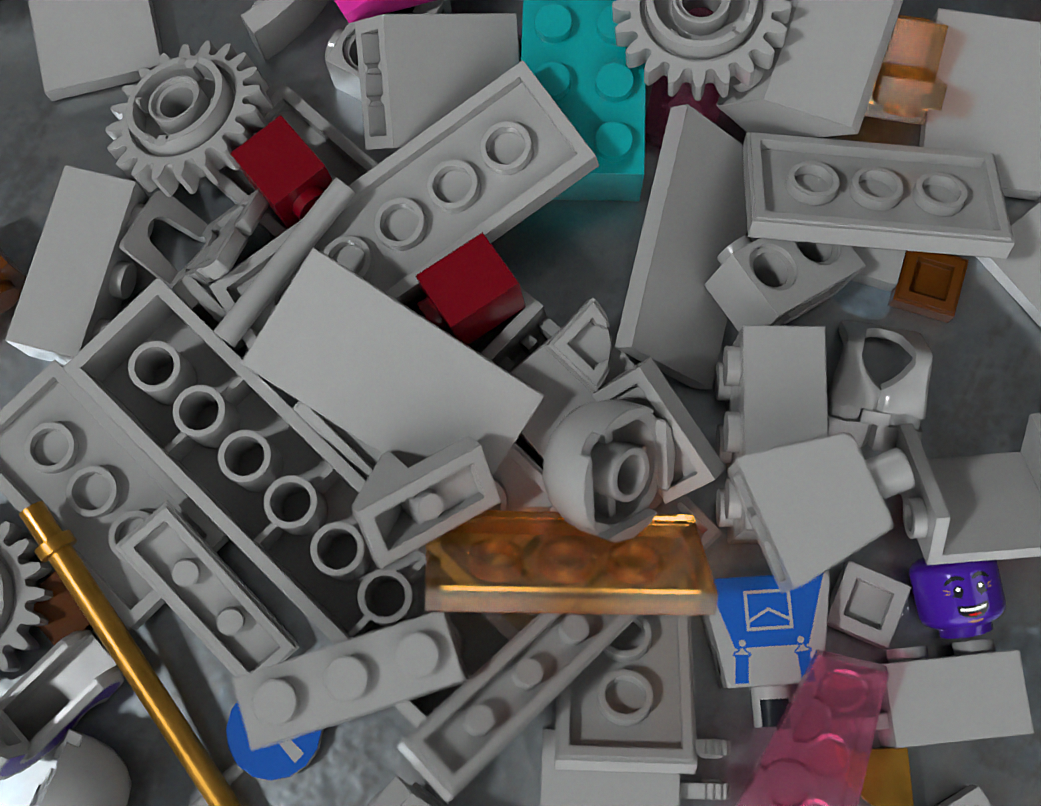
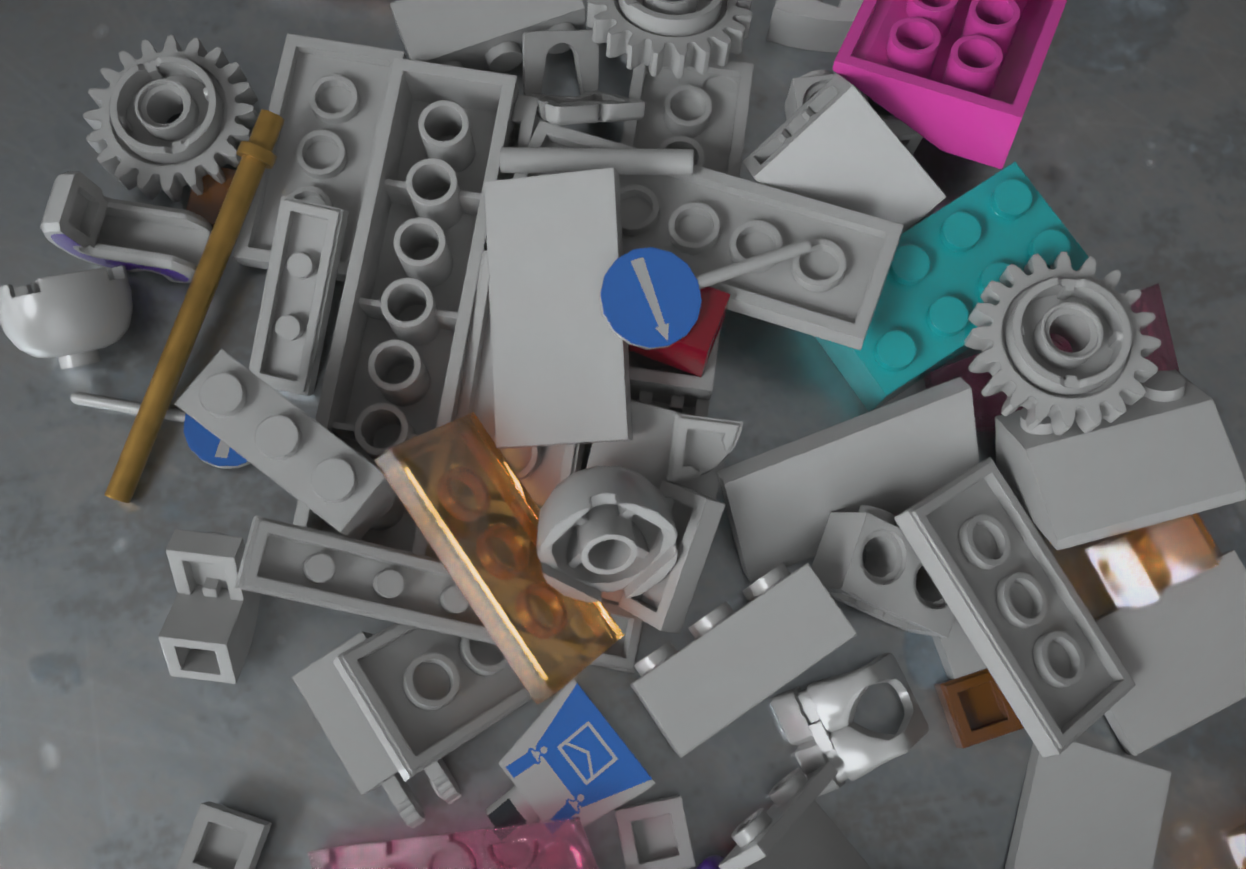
camera: 45 degrees right, 0 degrees up
dark red brick [230,115,333,229] -> none
light grey slope [351,435,501,569] -> none
light grey torso [727,433,915,593] -> none
none -> blue piece [599,239,813,350]

